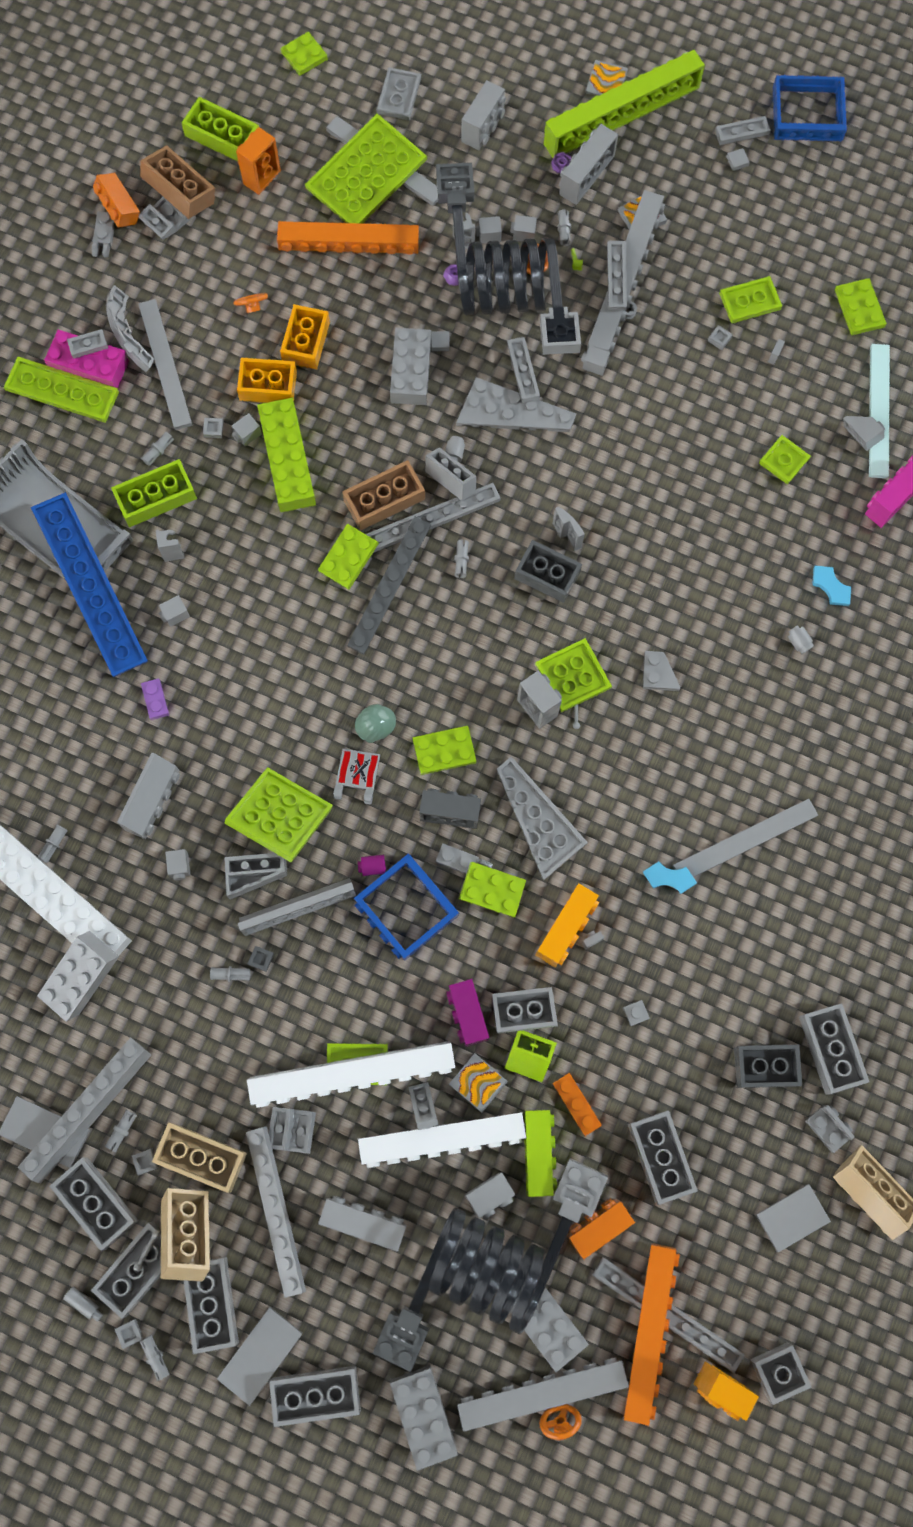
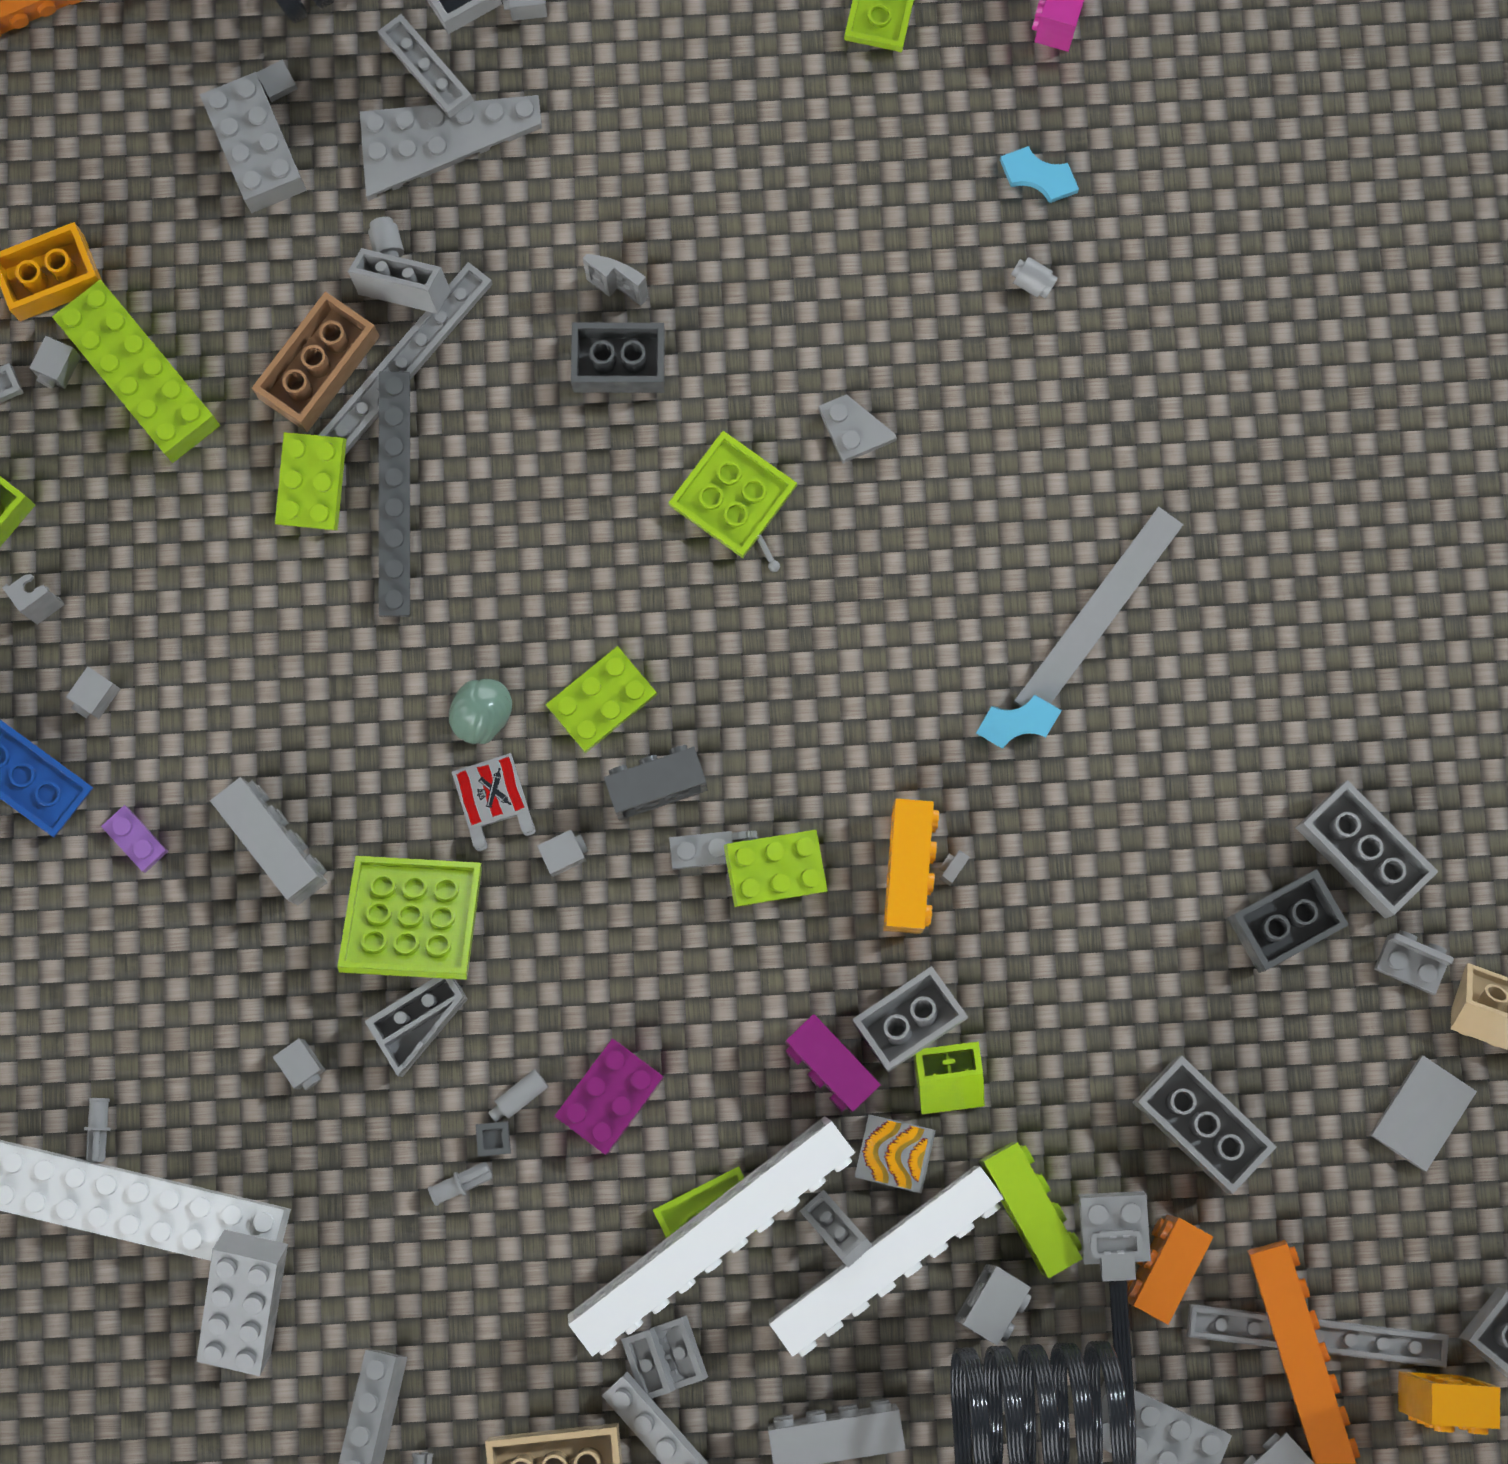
camera: 25 degrees left, 5 degrees up
light grey slope [117,753,180,839] -> none
light grey arch [238,878,356,936] -> none
light orange brick [280,304,330,370] -> none
blue window [354,853,459,961] -> none
magenta brick [357,854,386,876] -> none
light grey pin [454,539,469,578] -> none
light grey wing [497,757,588,881] -> none
light grey brick [517,670,562,729] -> none
orange plate [552,1073,602,1136] -> none
light grey plate [623,1000,650,1026] -> none
none -> light grey brick [210,777,328,906]
none -> light grey cylinder [488,1069,549,1122]
none -> light grey brick [537,830,588,877]
none -> magenta brick [554,1038,665,1155]

